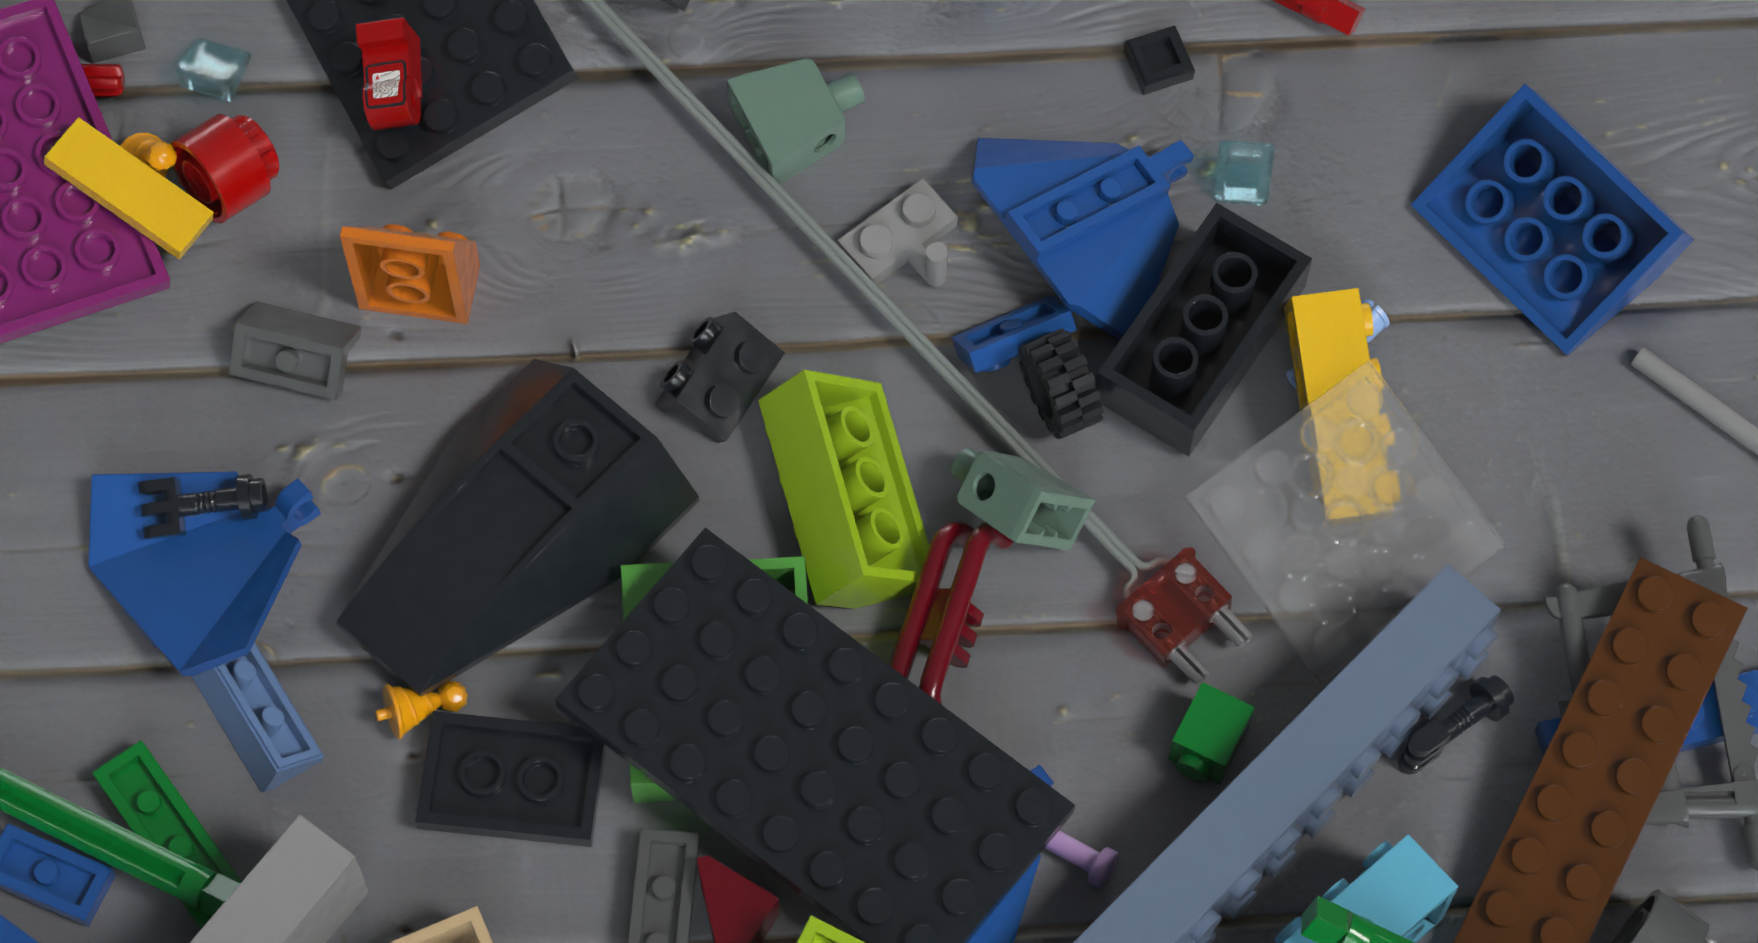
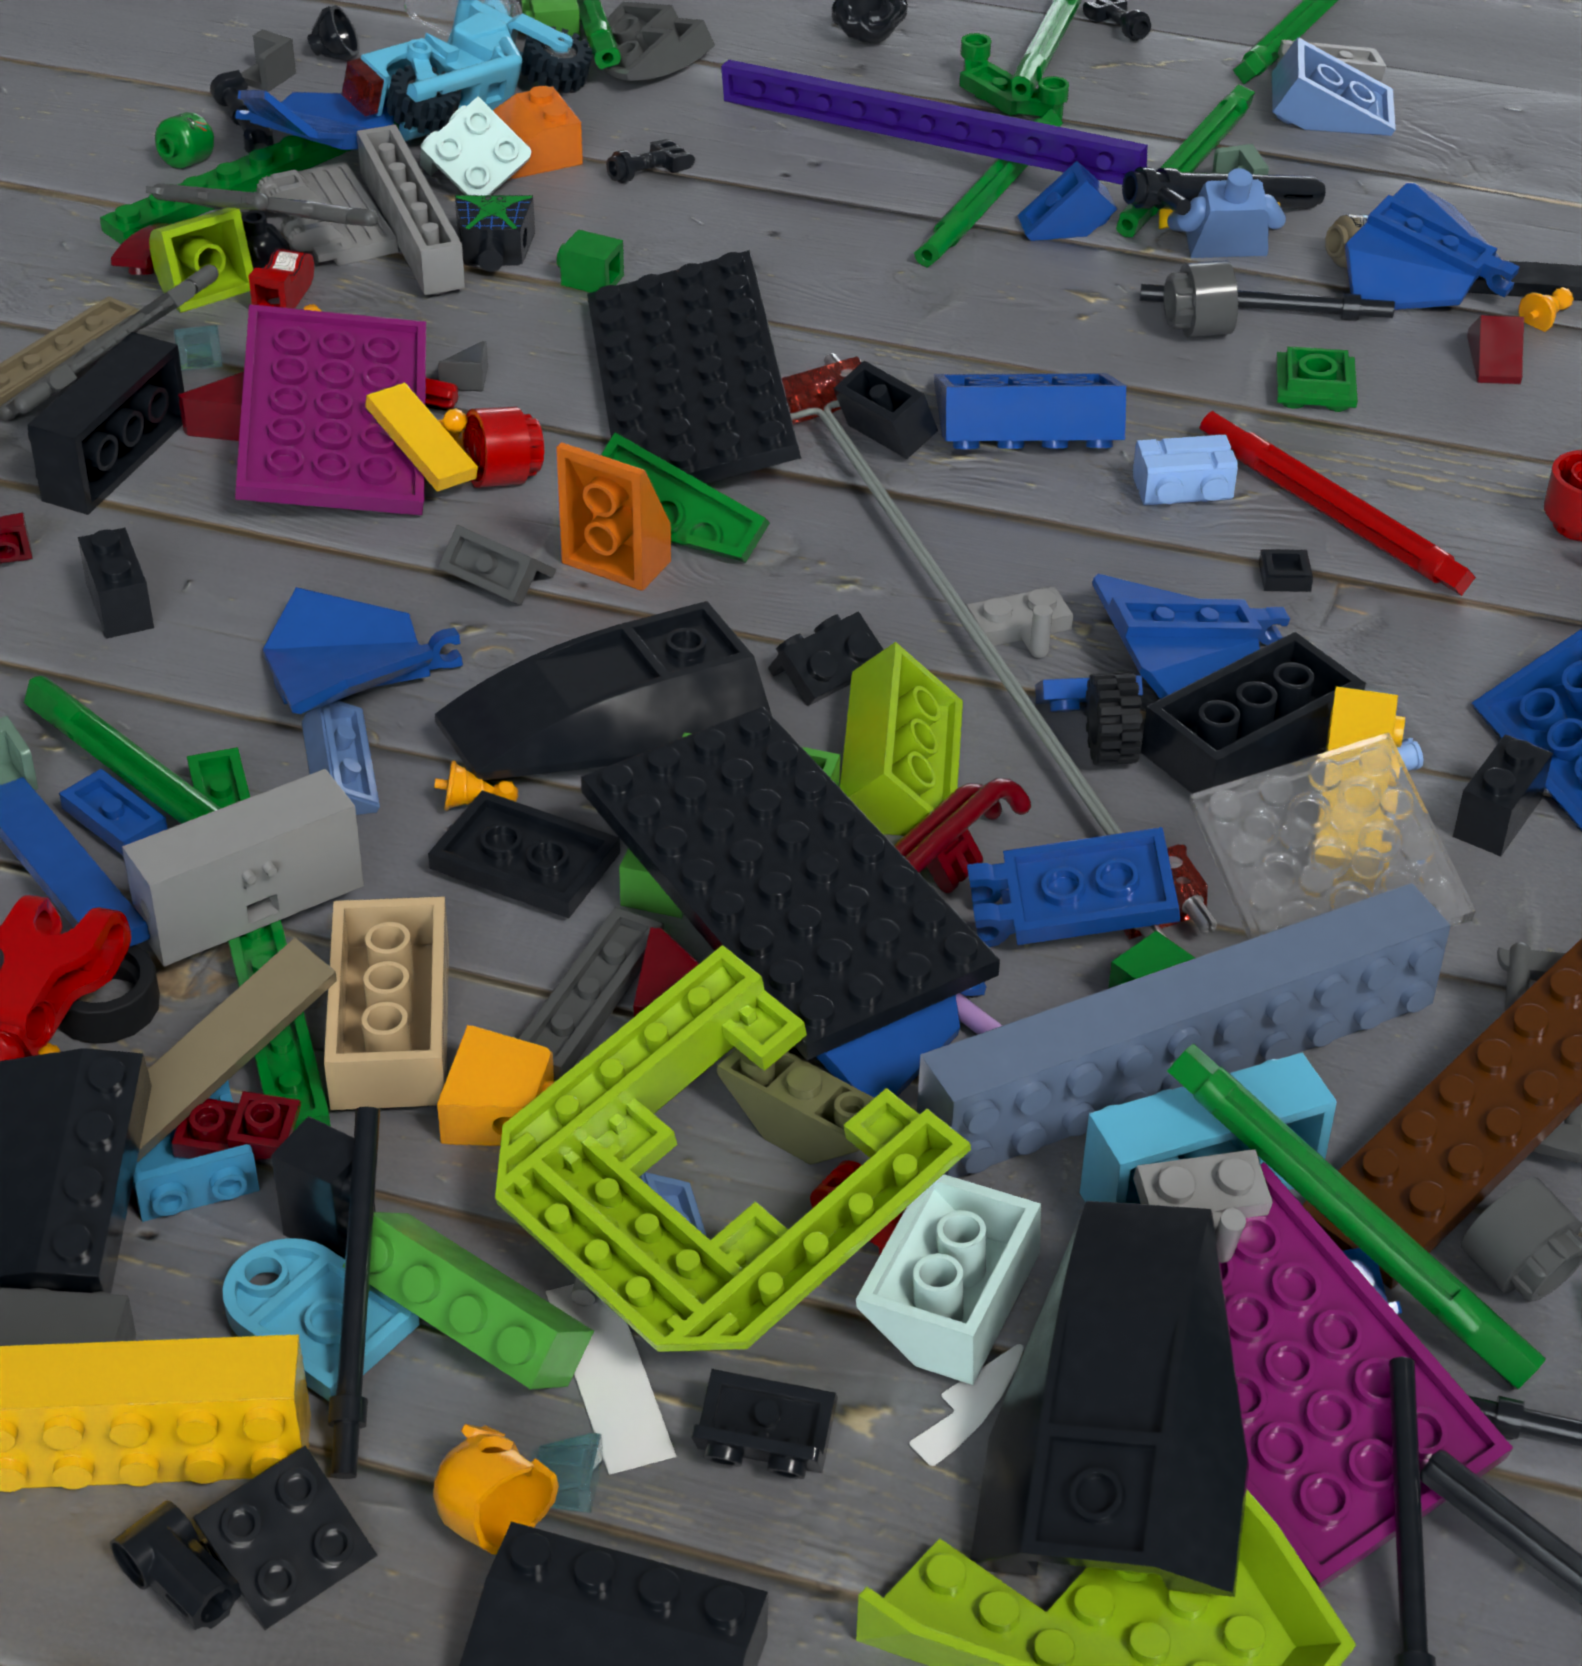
camera: 20 degrees right, 25 degrees down
black hinge [138,474,269,540] -> none
clear light blue slope [176,38,251,102] -> none
red leg [356,17,422,131] -> none
sand green torso [727,58,865,185] -> none
sand green torso [951,448,1095,550] -> none
clear light blue slope [1213,140,1274,205] -> none
black hinge [1399,675,1514,774] -> none
none -> green wing [601,433,770,563]
none -> blue tile [967,827,1180,948]
none -> black brick [1453,734,1553,857]

